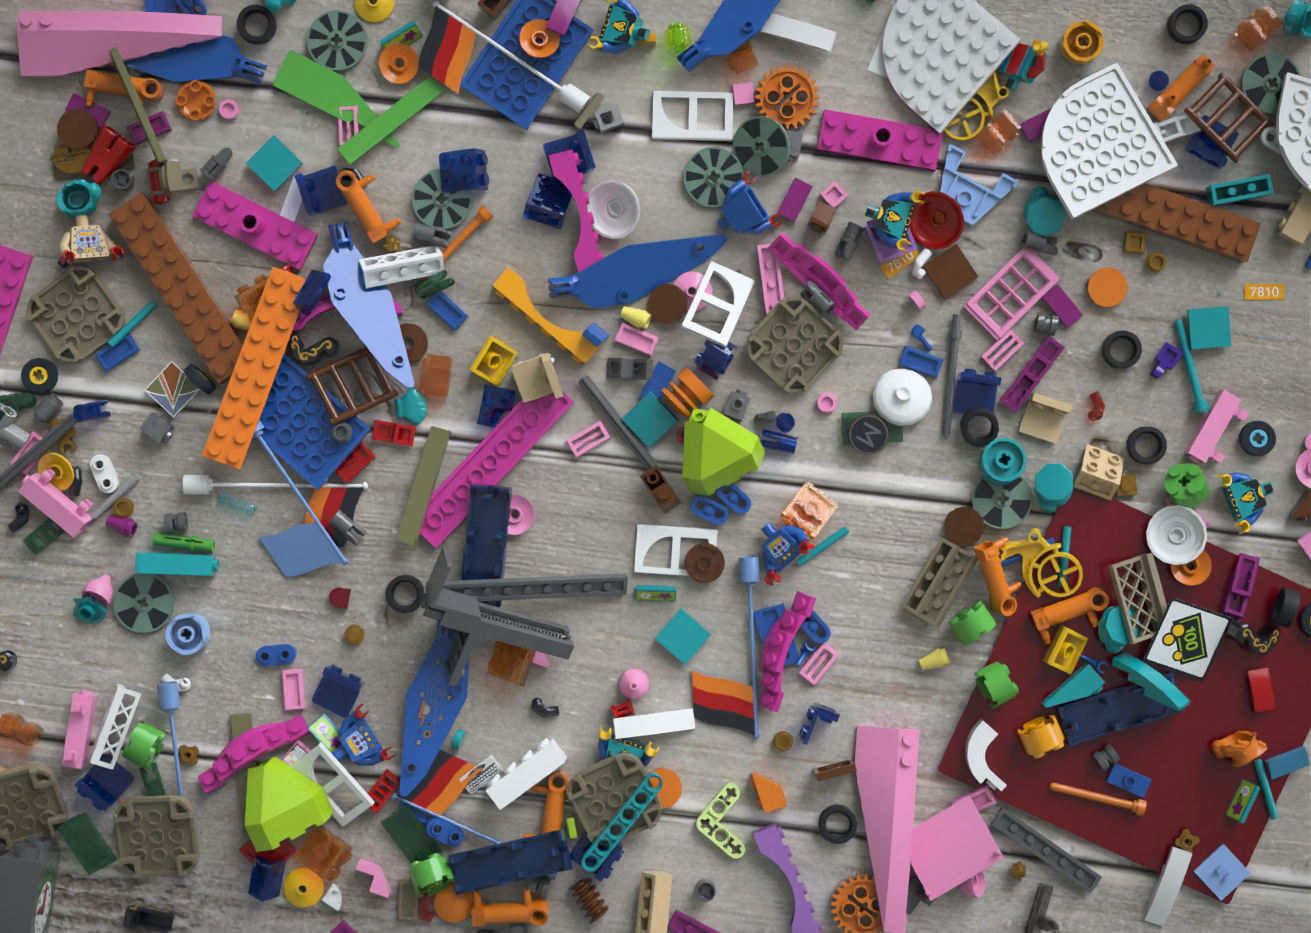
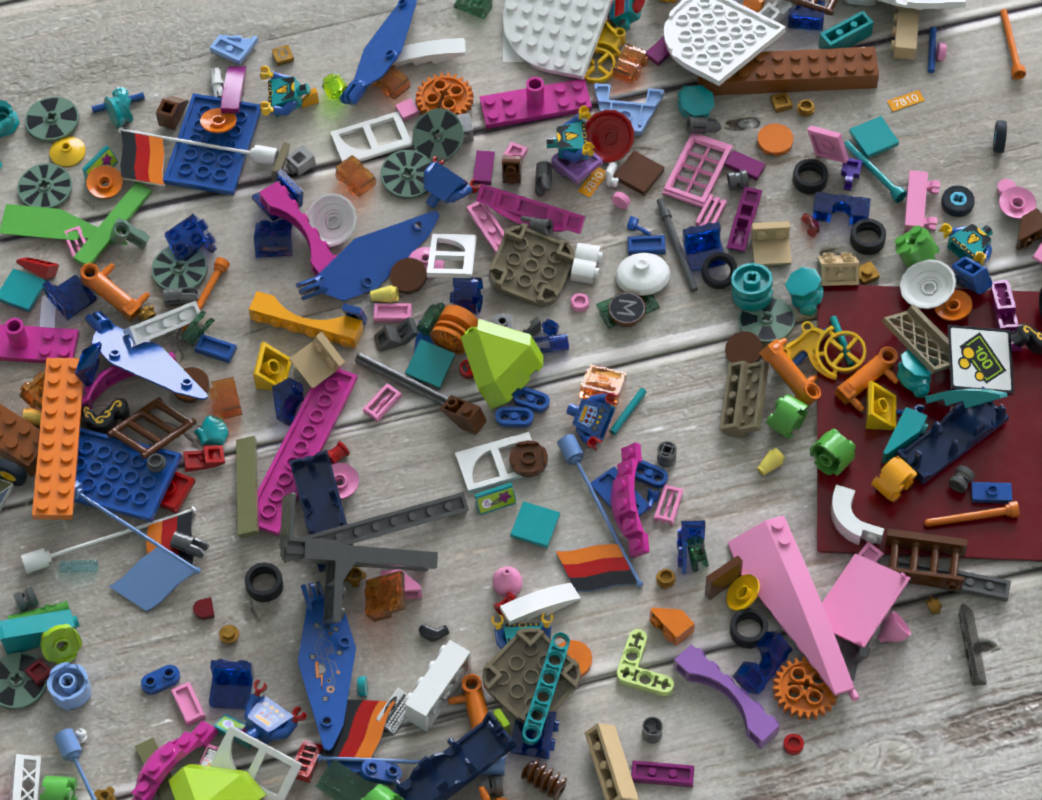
camera: 20 degrees left, 30 degrees down
none -> red slope [16,257,59,279]
none -> dark red tile [24,658,51,686]
none -> lime plate [40,624,82,664]
none -> sand green plate [110,217,150,250]
none -> red bush [327,441,350,464]
none -> clear orange brick [335,155,376,197]
none -> clear green hinge [417,303,446,336]
none -> white brick [571,243,603,284]
none -> dark grey wheel [657,441,677,467]
none -> hinge [686,536,709,572]
none -> yellow dish [726,574,760,611]
none -> clear blue arch [732,631,793,695]
none -> bright pink tile [807,125,849,164]
none -> clear blue arch [812,192,871,225]
none -> reddish brown fence [885,529,968,591]
none -> blue brick [952,257,993,294]

